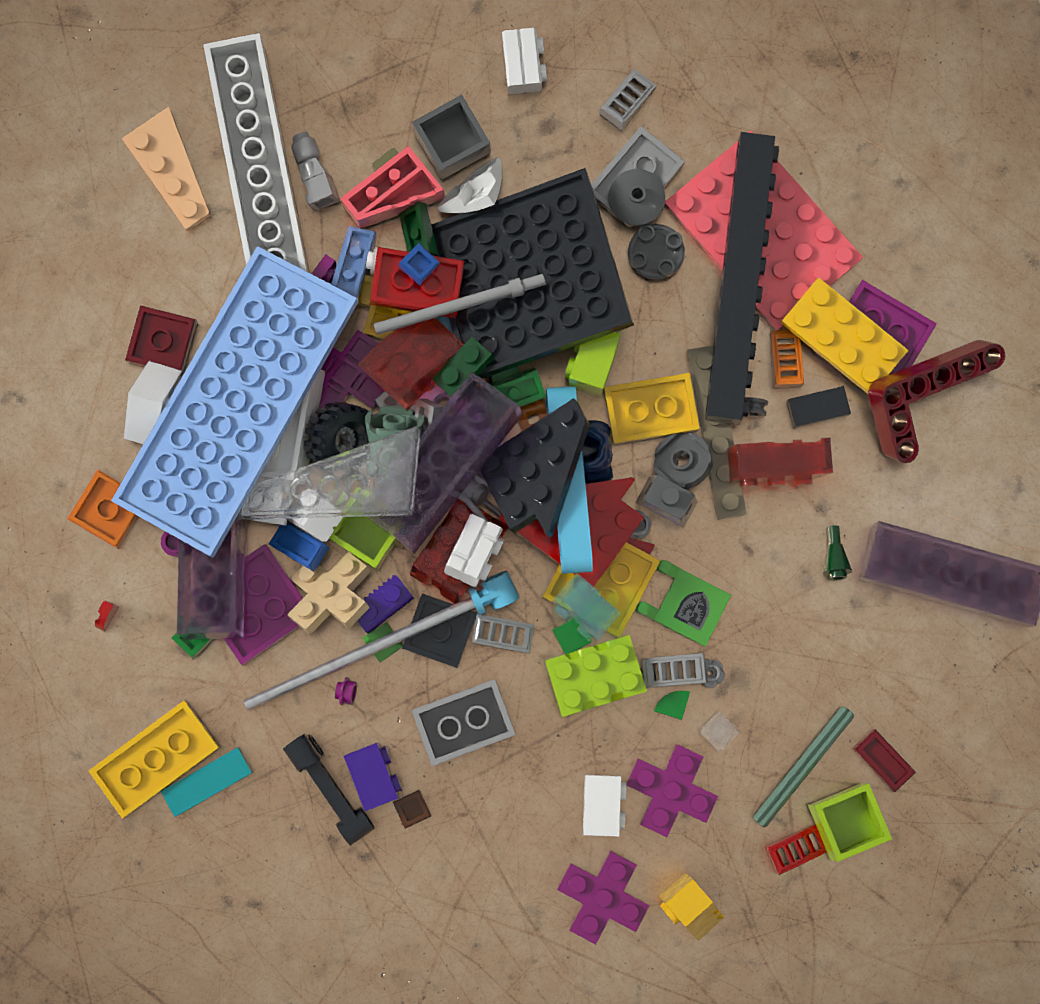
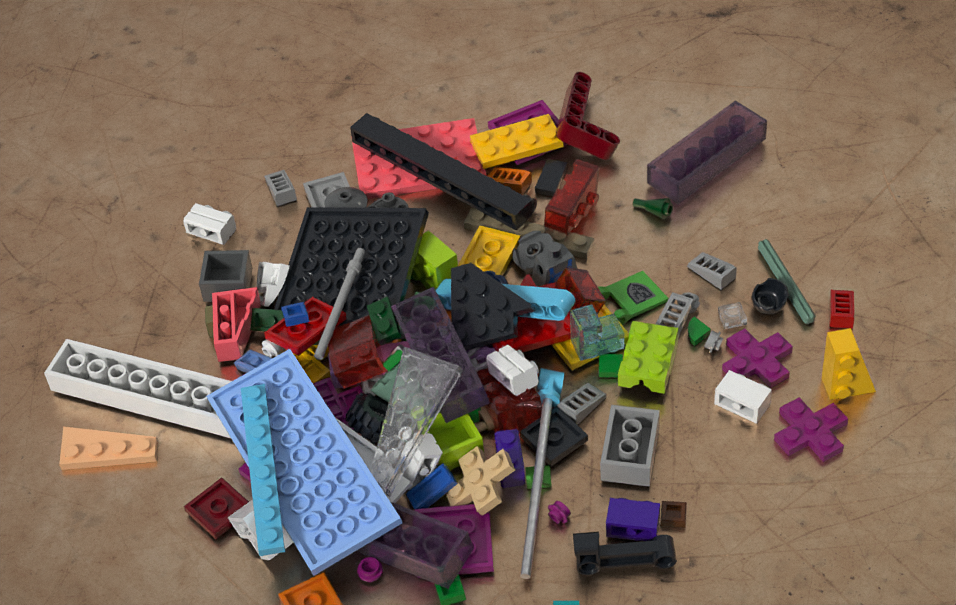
camera: 55 degrees left, 35 degrees down
light grey piece [291,132,340,211] -> none
lime piece [808,783,892,862] -> none
dark red tile [853,729,916,792] -> none
none -> medium azure plate [241,384,285,556]
none -> green tile [383,349,406,372]
none -> clear red brick [555,267,606,318]
none -> light grey slope [687,252,737,290]
none -> light grey plate [704,331,724,353]
none -> black hair [751,278,789,315]

